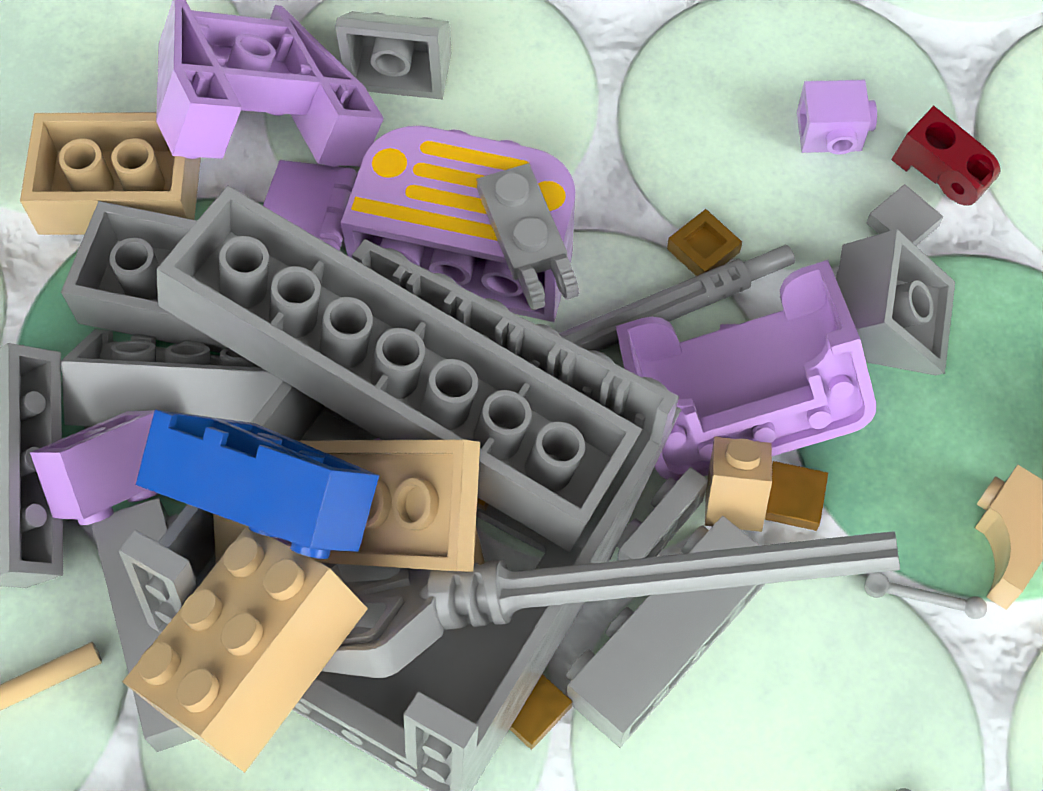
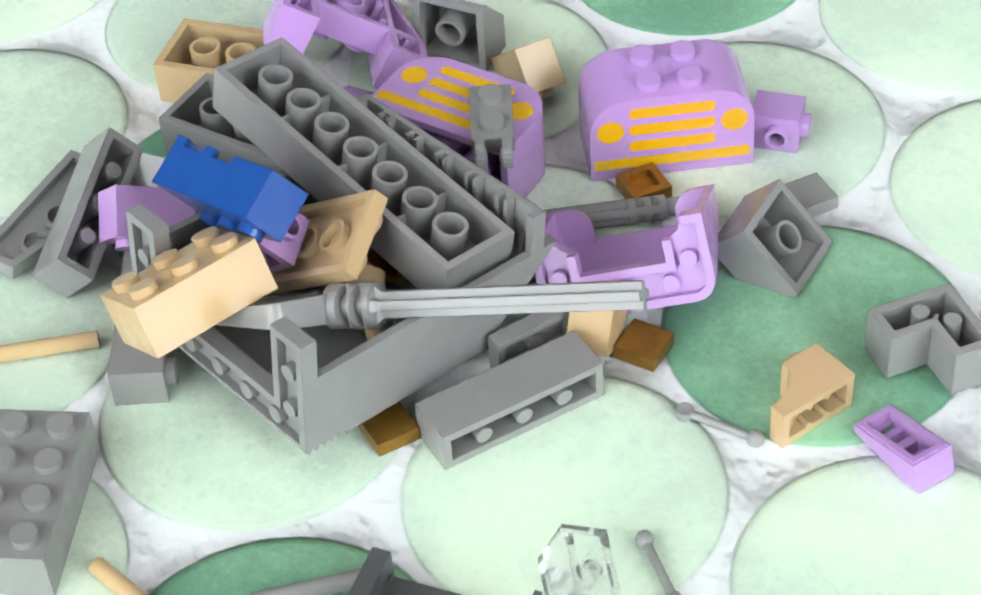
camera: 20 degrees right, 20 degrees down
dark red leg [891,105,1001,206] -> none
none -> tan arch [490,37,565,99]
none -> lavender brick [578,39,755,181]

